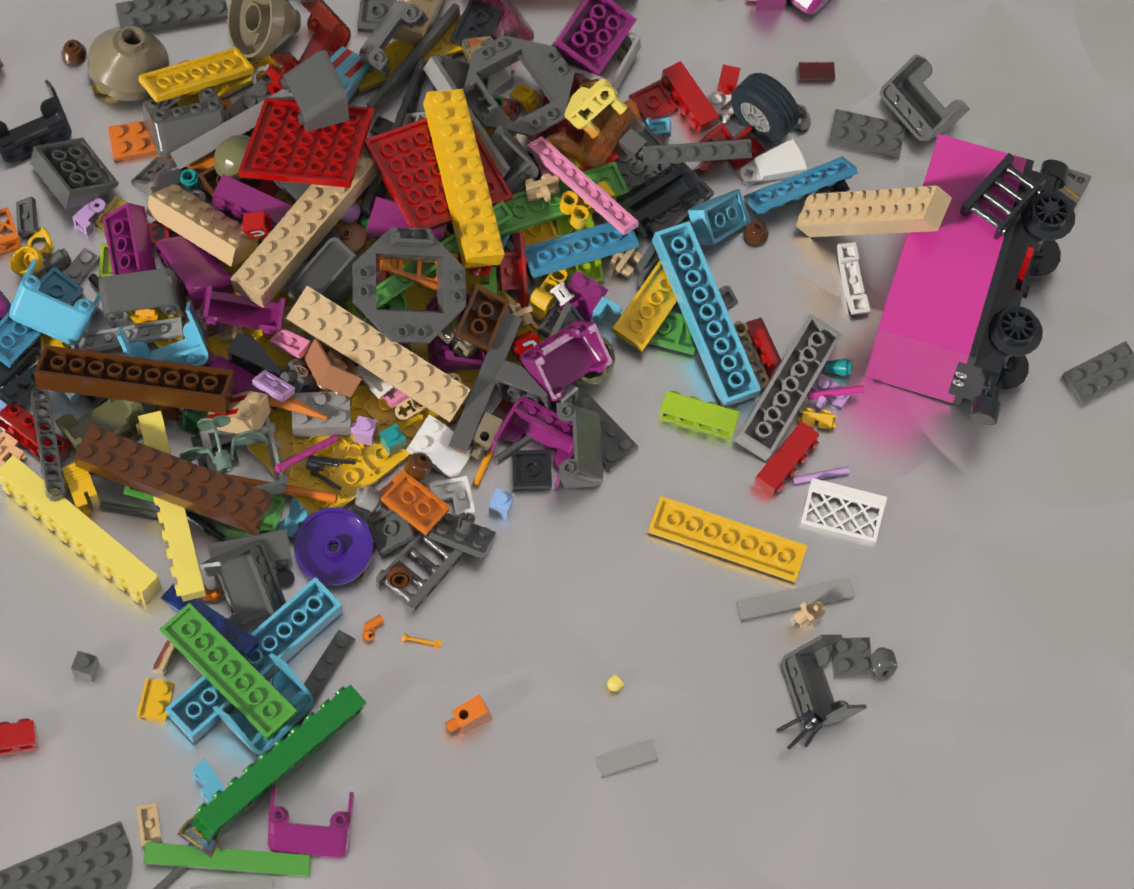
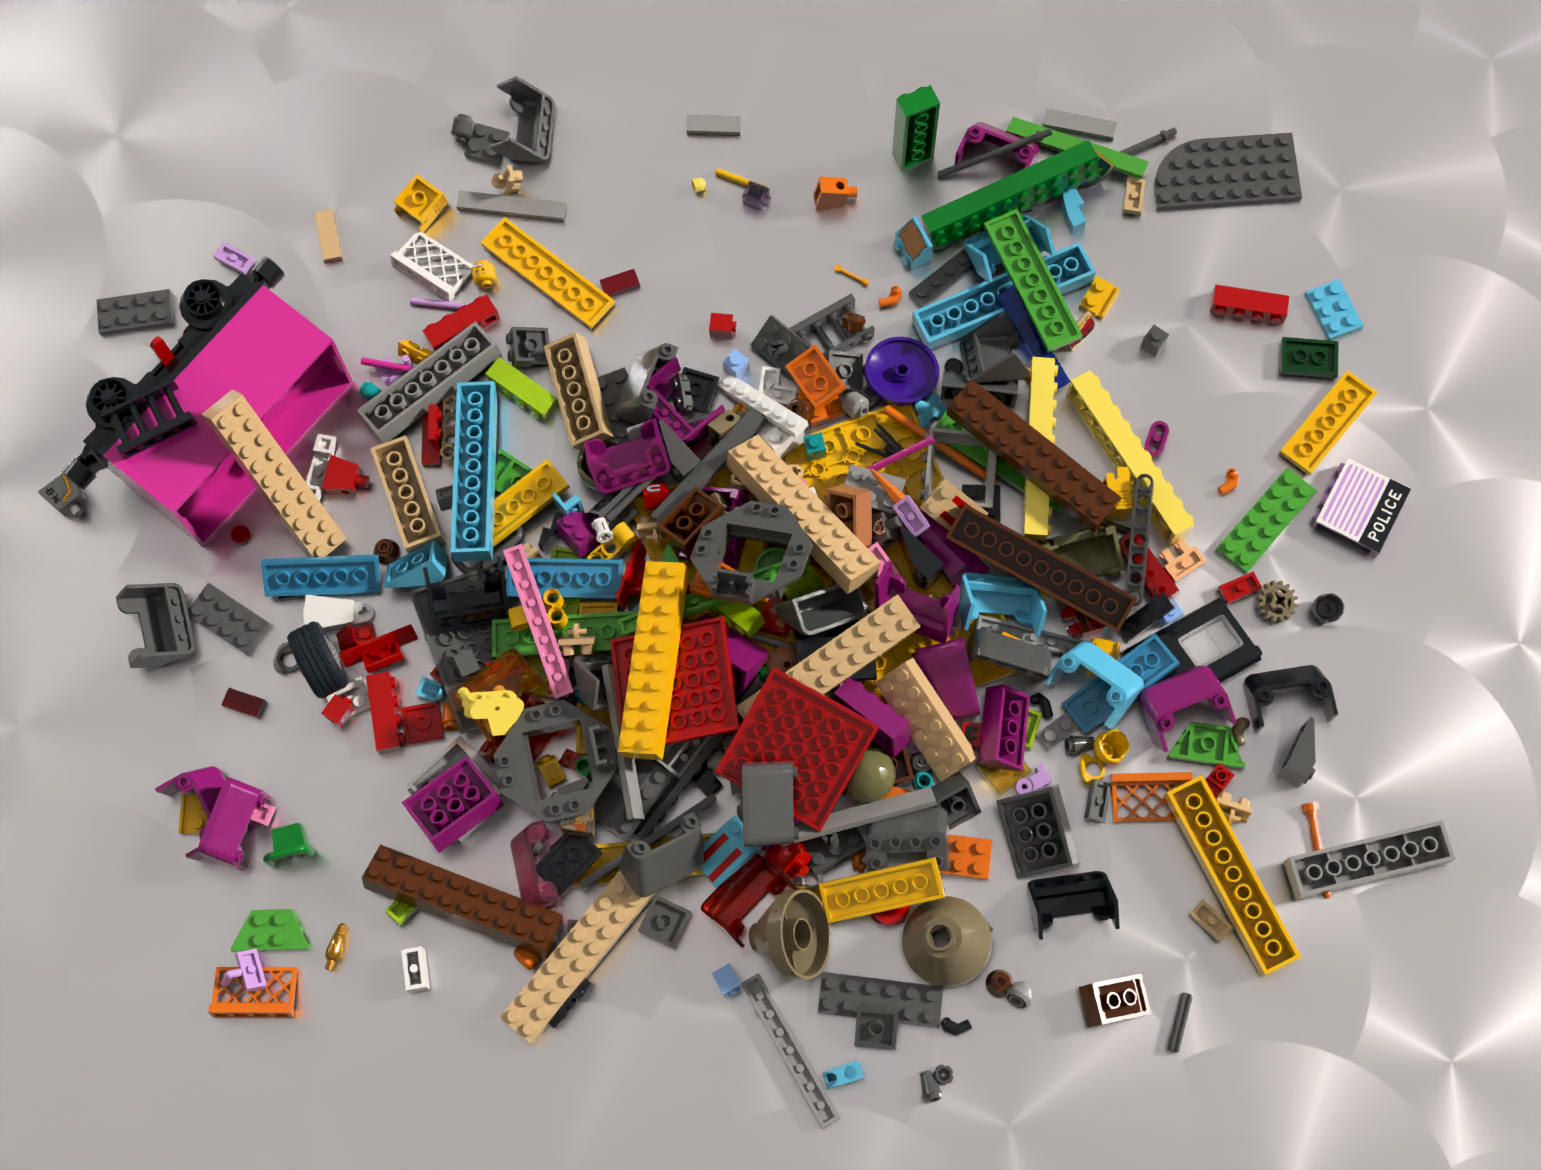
camera: 150 degrees left, 5 degrees up
sand green plant [180,415,267,474] -> none
red brick [241,211,273,239] -> none
lavender brick [351,416,377,446] -> none
dark grey plate [642,139,752,165] -> none
black plant [777,711,824,750] -> none
none -> lavender plate [213,242,255,275]
none -> tan tile [314,209,342,263]
none -> red torso [322,455,370,495]
none -> tan brick [370,435,445,553]
none -> yellow piece [393,174,449,233]
none -> yellow head [471,260,497,289]
none -> dark grey plate [506,327,550,367]
none -> black slope [538,511,564,551]
none -> tan brick [543,332,614,451]
none -> dark red tile [600,269,640,297]
none -> dark grey bar [605,478,655,522]
none -> dark grey hinge [670,373,694,413]
none -> red brick [709,313,737,339]
none -> yellow bar [715,168,767,193]
none -> white plate [717,374,809,438]
none -> clear purple brick [742,181,771,212]
none -> green brick [892,85,940,171]
none -> slope [894,216,933,271]
none -> dark grey bar [938,128,1053,178]
none -> black arm [941,1017,972,1036]
none -> light grey cone [1005,982,1032,1008]
none -> magenta plate [1143,421,1169,458]

